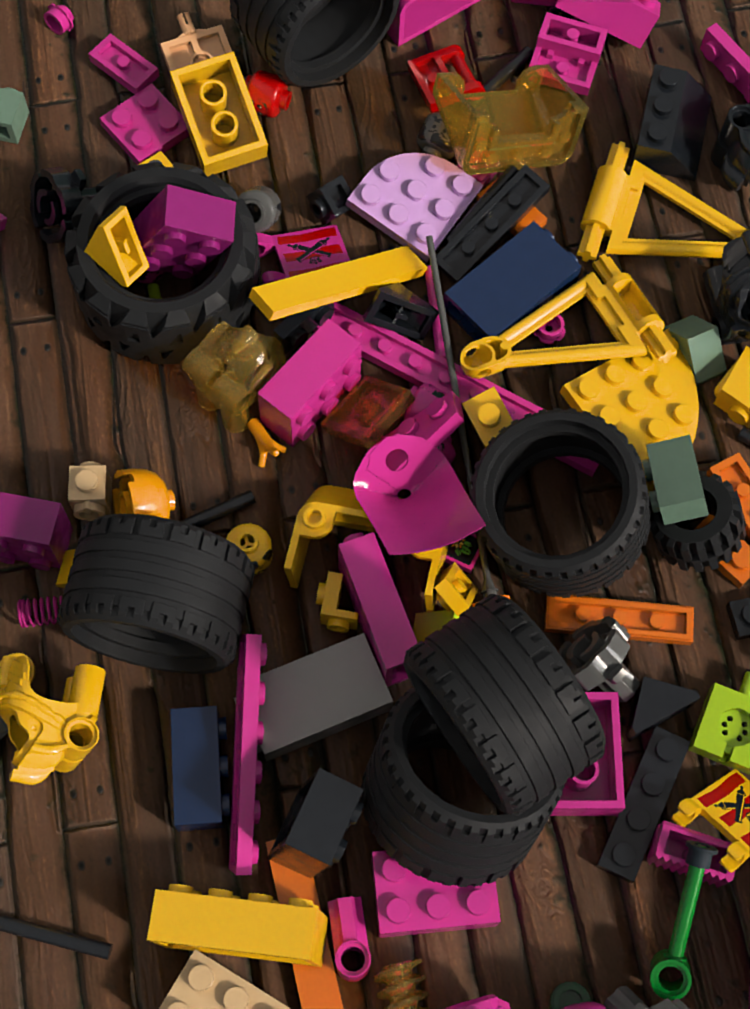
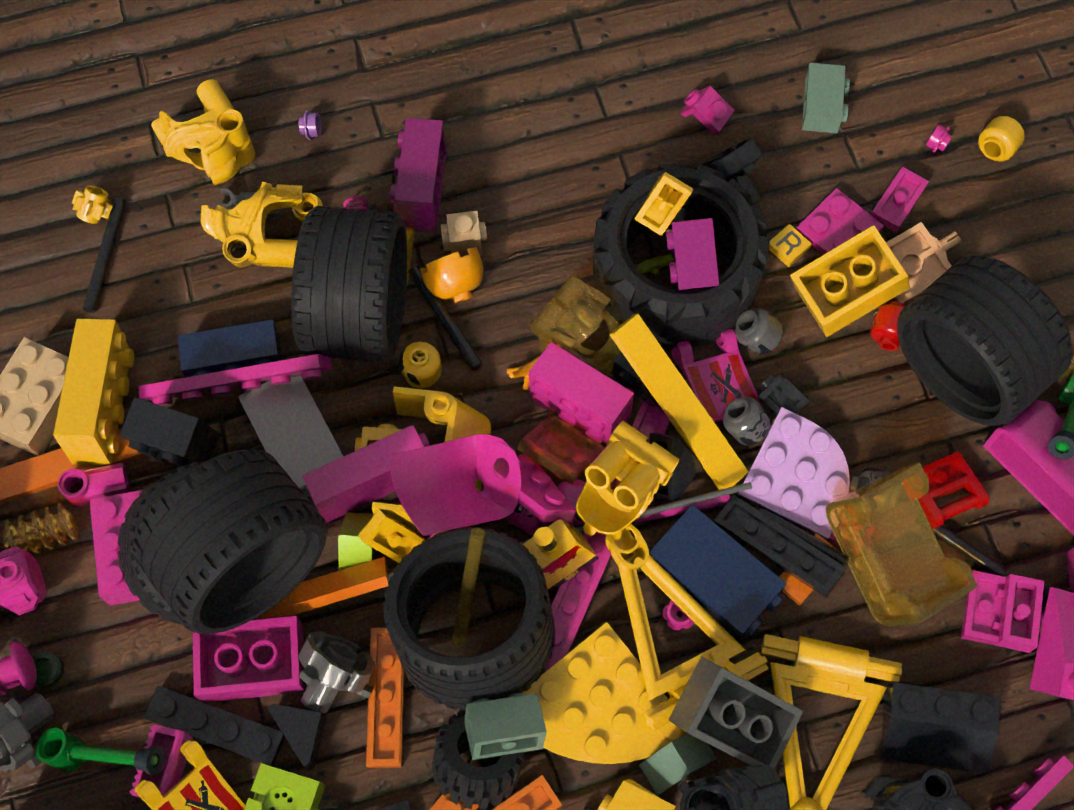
camera: 90 degrees right, 0 degrees up
none -> clear yellow bar [452,528,485,647]
none -> yellow helmet [576,421,680,536]
none -> dark grey brick [669,656,804,769]
none -> dark grey head [723,397,772,445]

